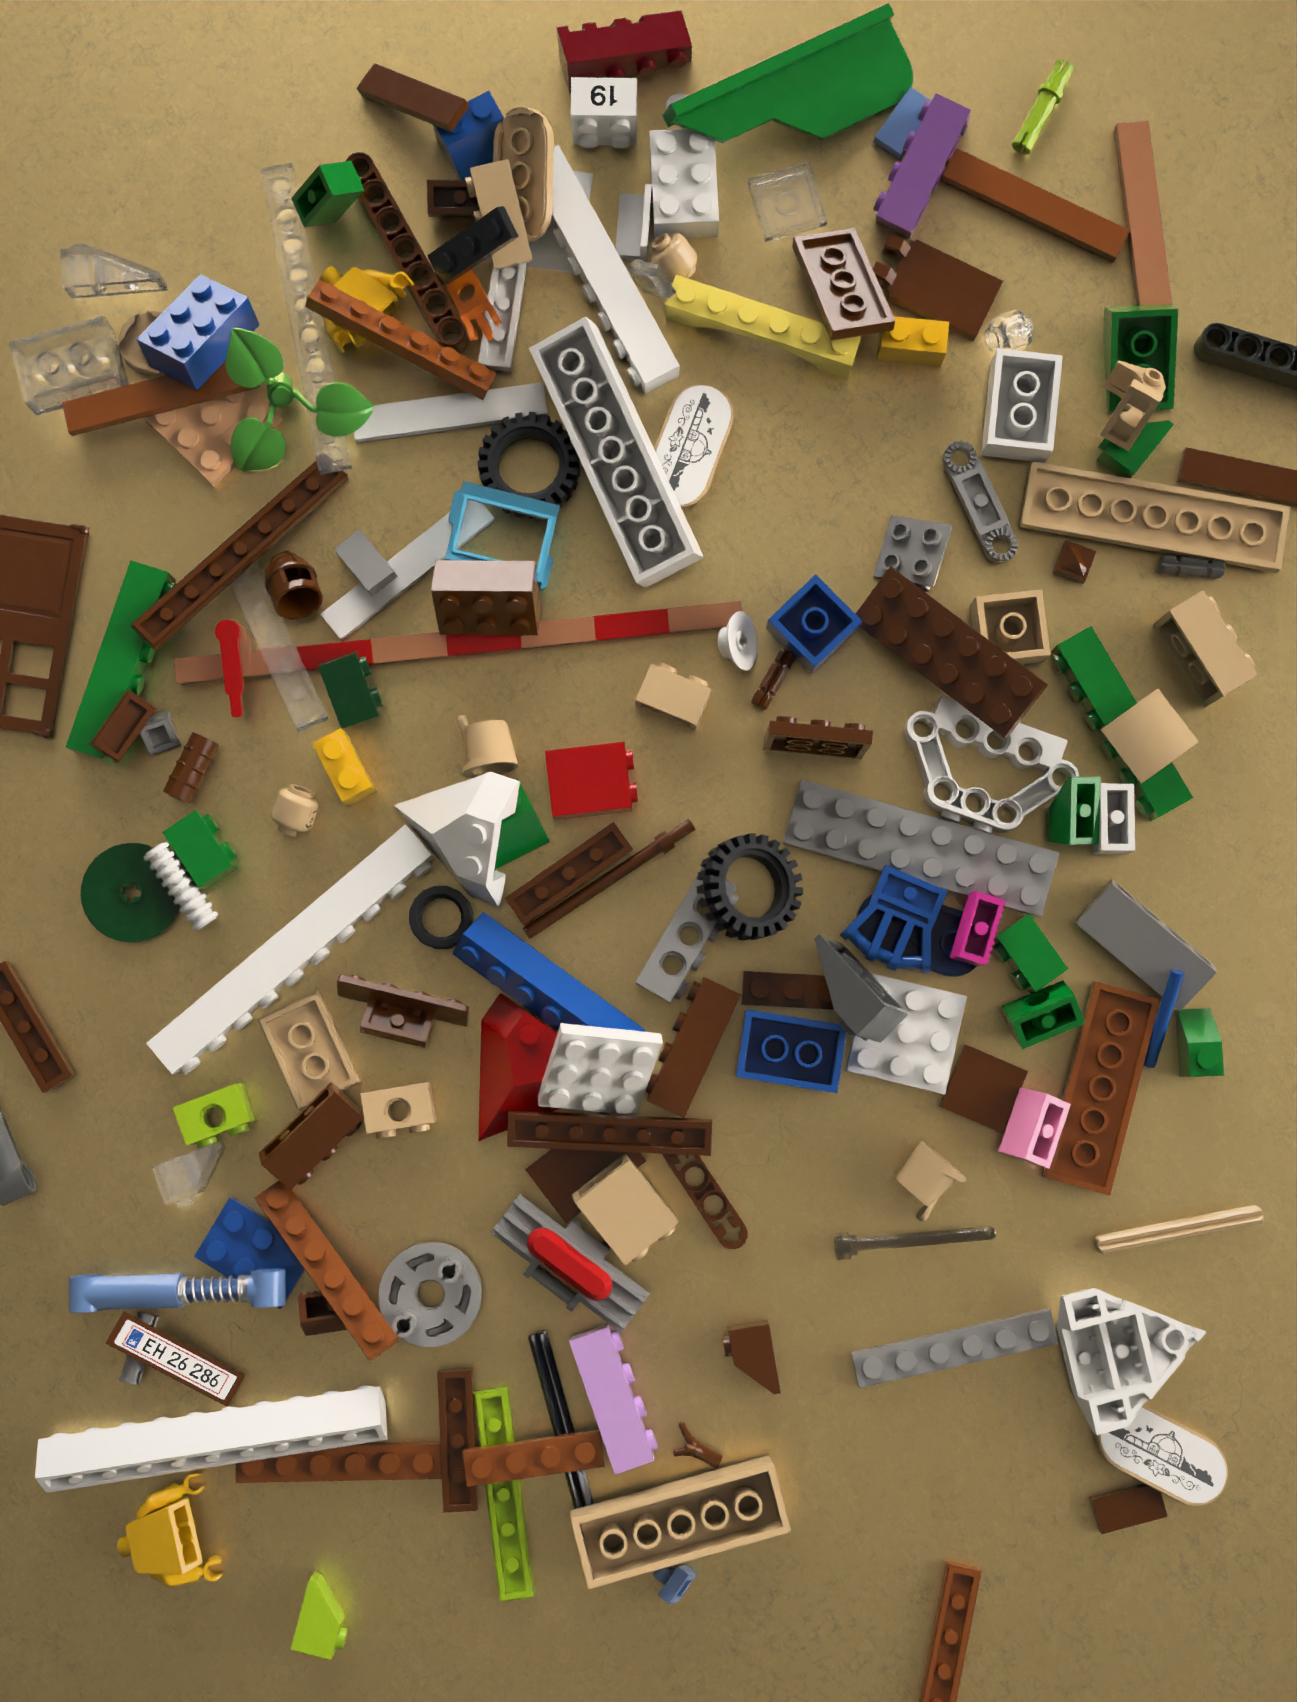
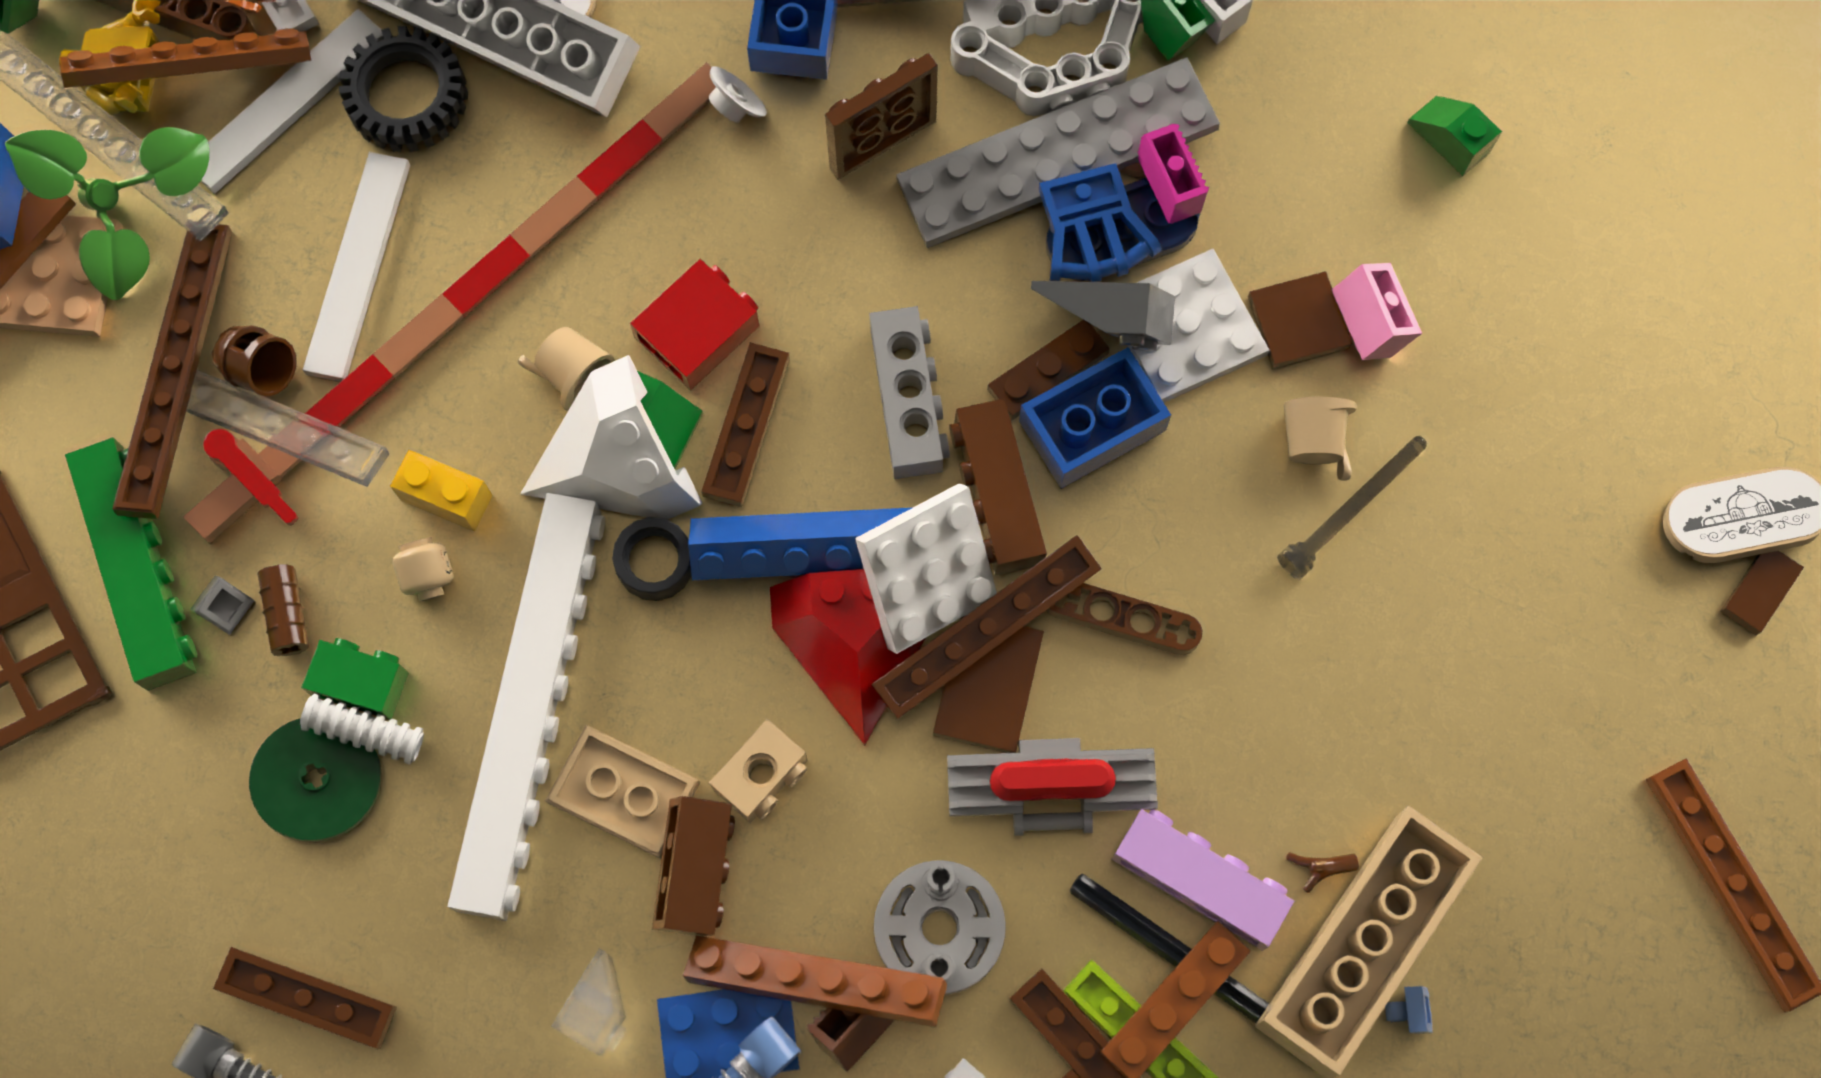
camera: 40 degrees left, 10 degrees down
reddish brown tile [88,689,156,764] -> none
lime brick [172,1083,257,1149] -> none
dark green brick [318,651,384,729] -> none
light grey tile [334,529,398,596] -> none
reddish brown bracket [337,975,469,1048] -> none
reddish brown brick [431,560,541,636] -> none
medium azure piece [445,481,560,590] -> none
reddish brown bar [523,819,696,939] -> none
tan brick [572,1153,679,1265] -> none
tan brick [635,663,712,731] -> none
black tyre [697,833,803,941] -> none
reddish brown slope [722,1320,781,1394] -> none
reddish brown axle [751,649,796,711] -> none
light grey plate [851,1308,1059,1388] -> none
green brick [992,914,1068,993] -> none
green brick [1001,980,1085,1049] -> none
dark orange plate [1042,981,1160,1196] -> none
white wedge [1057,1288,1206,1435] -> none
light grey brick [1076,879,1217,1011] -> none
tan axle [1095,1205,1263,1254] -> none
blue bar [1144,969,1184,1068] -> none

